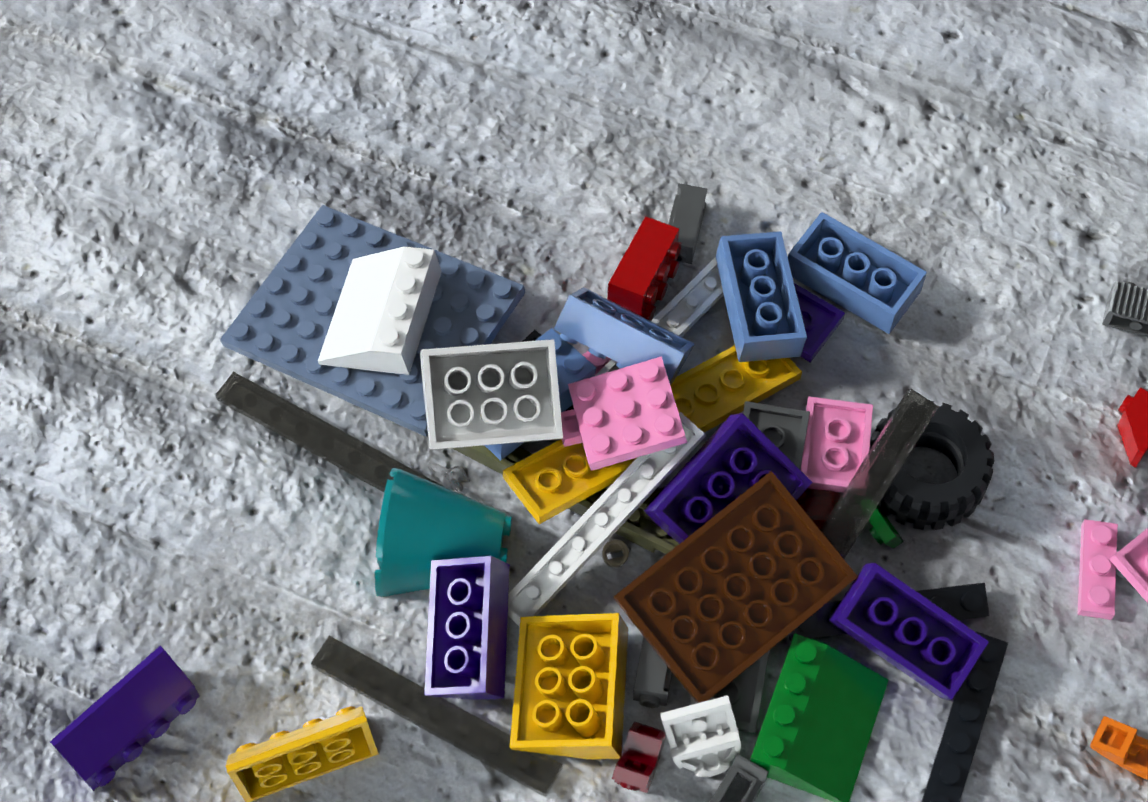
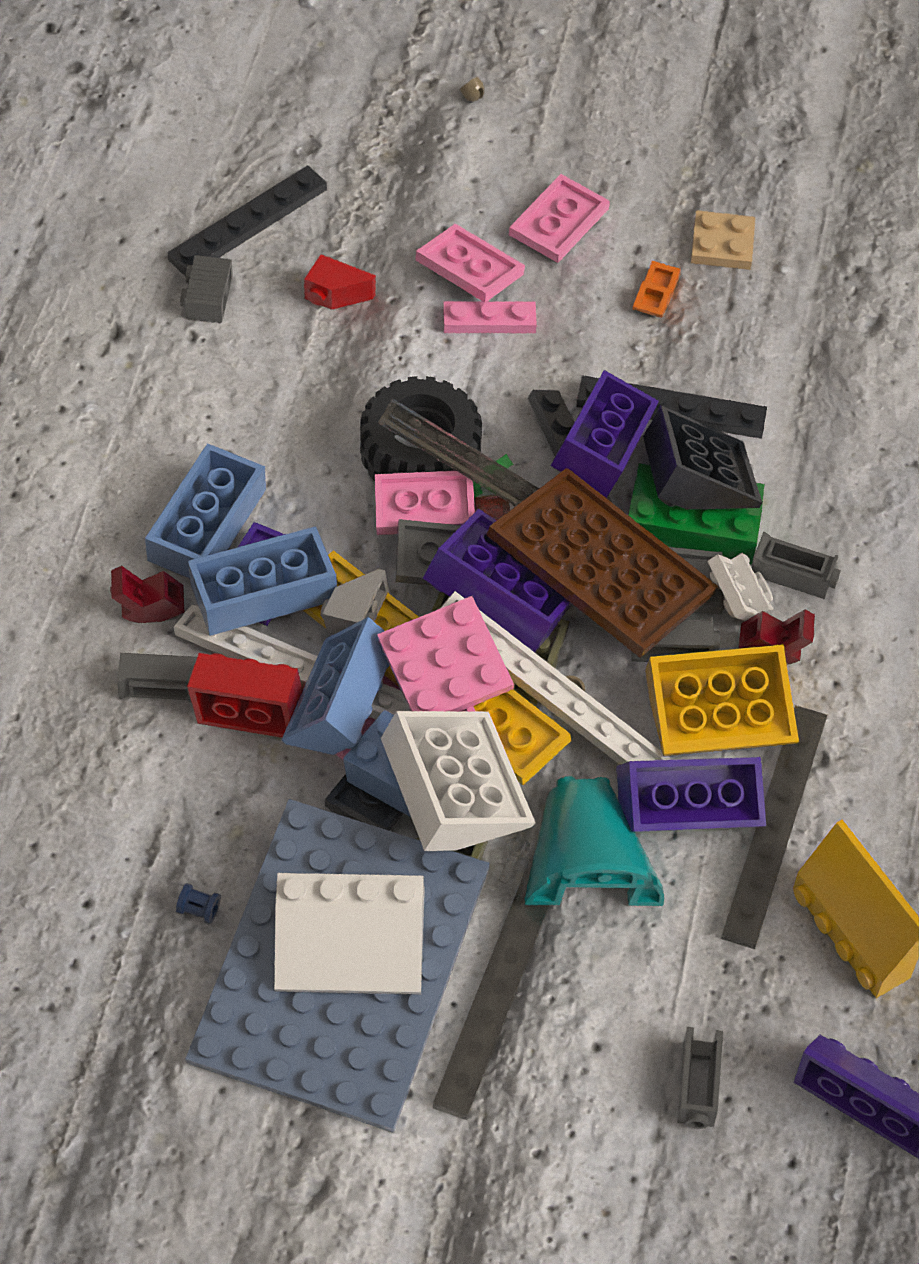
camera: 105 degrees left, 5 degrees down
none -> dark red brick [110,565,185,623]
none -> dark blue bush [176,883,221,924]
none -> light grey slope [321,569,389,634]
none -> black slope [643,405,762,510]
none -> dark grey window [677,1027,723,1129]

